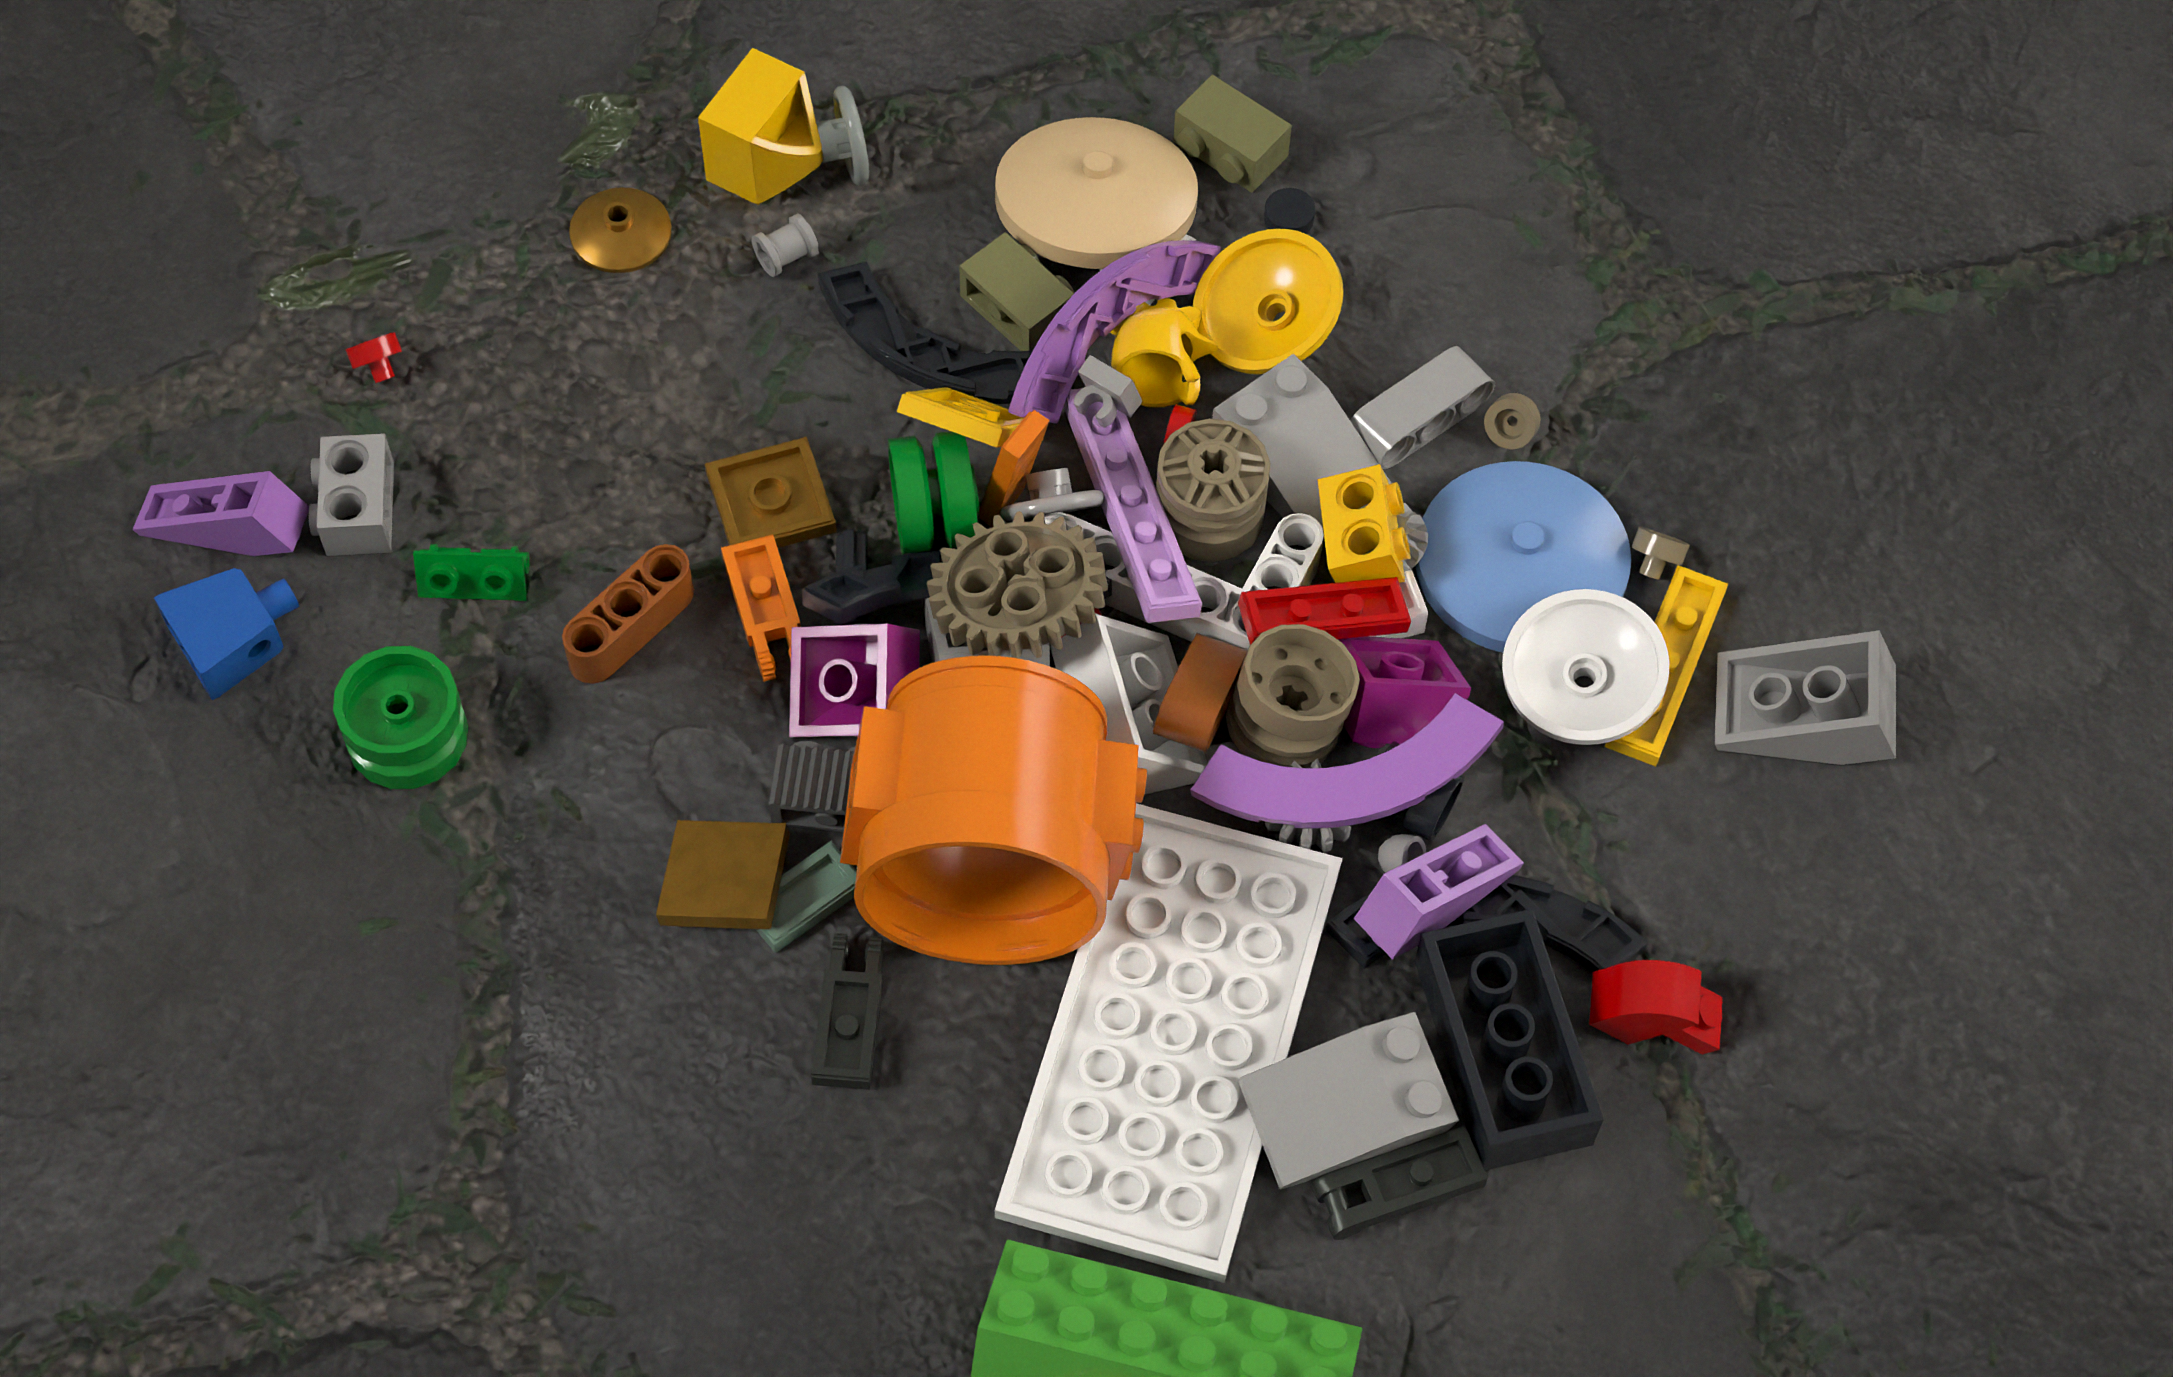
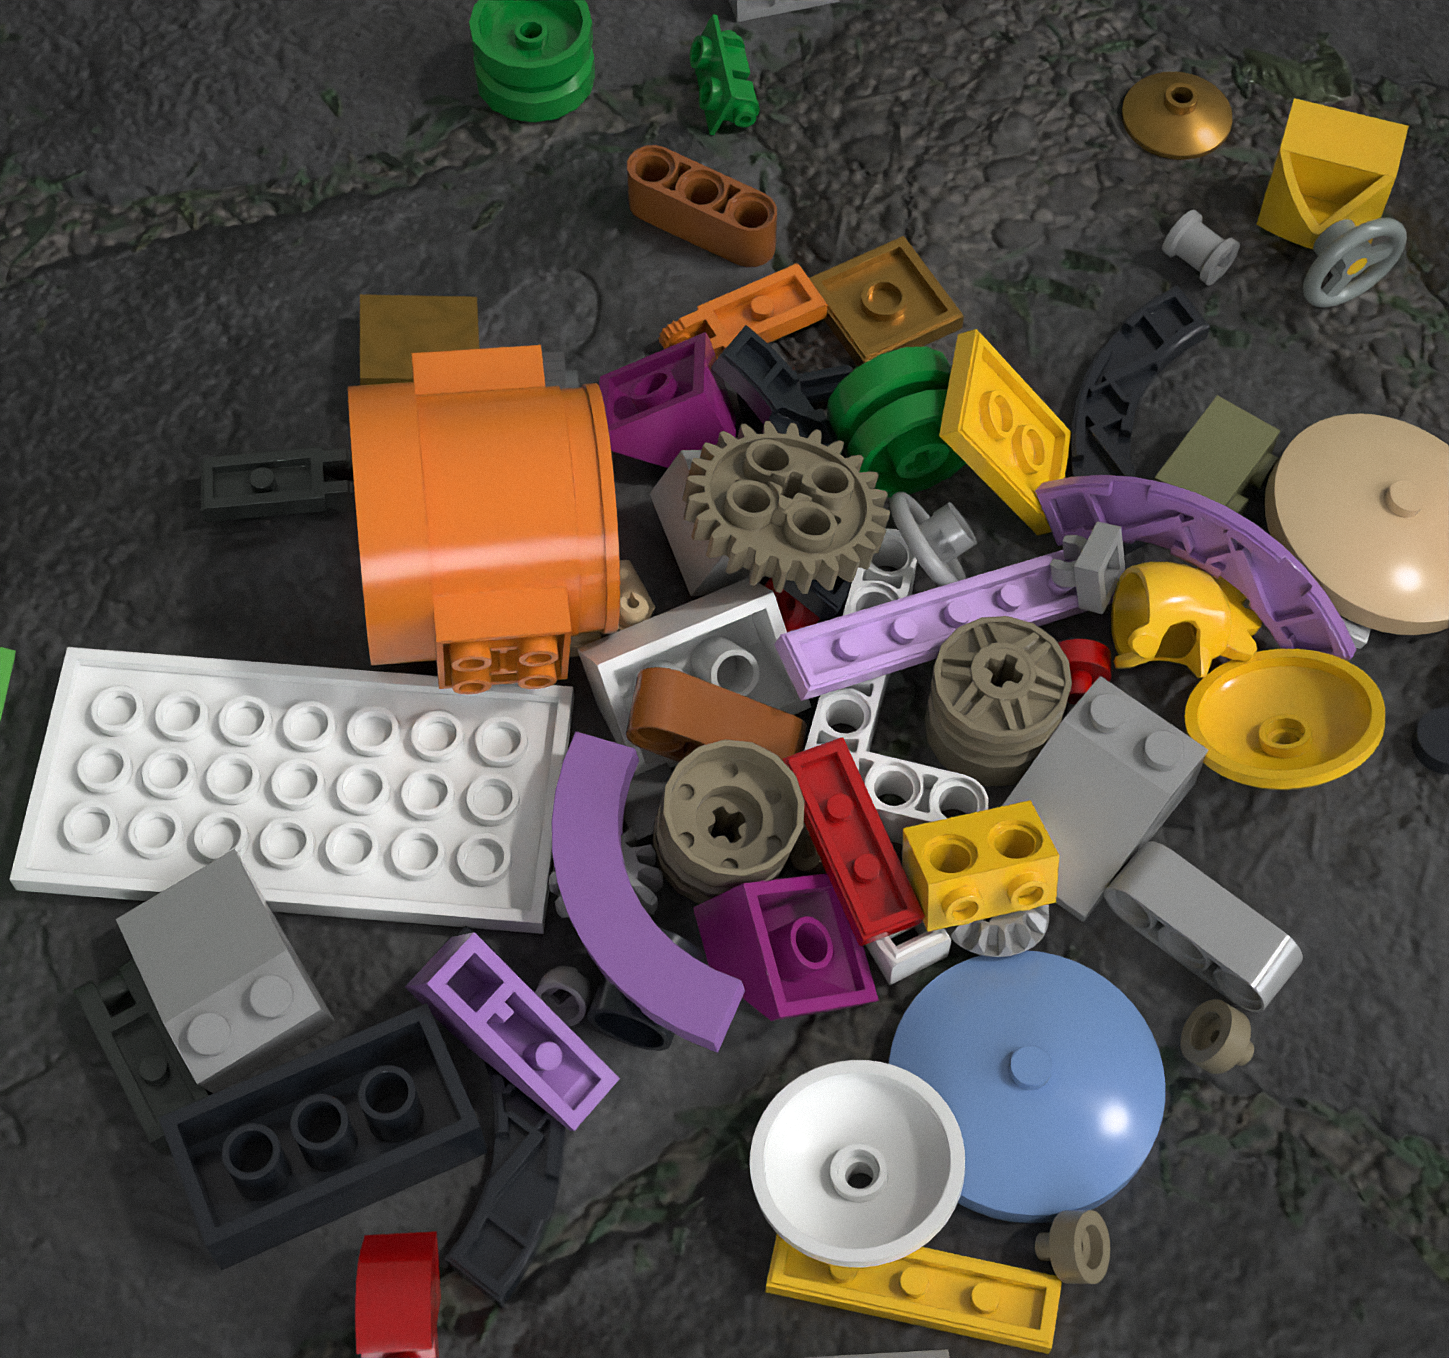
camera: 80 degrees right, 0 degrees up
orange tile [978,410,1050,527] -> none

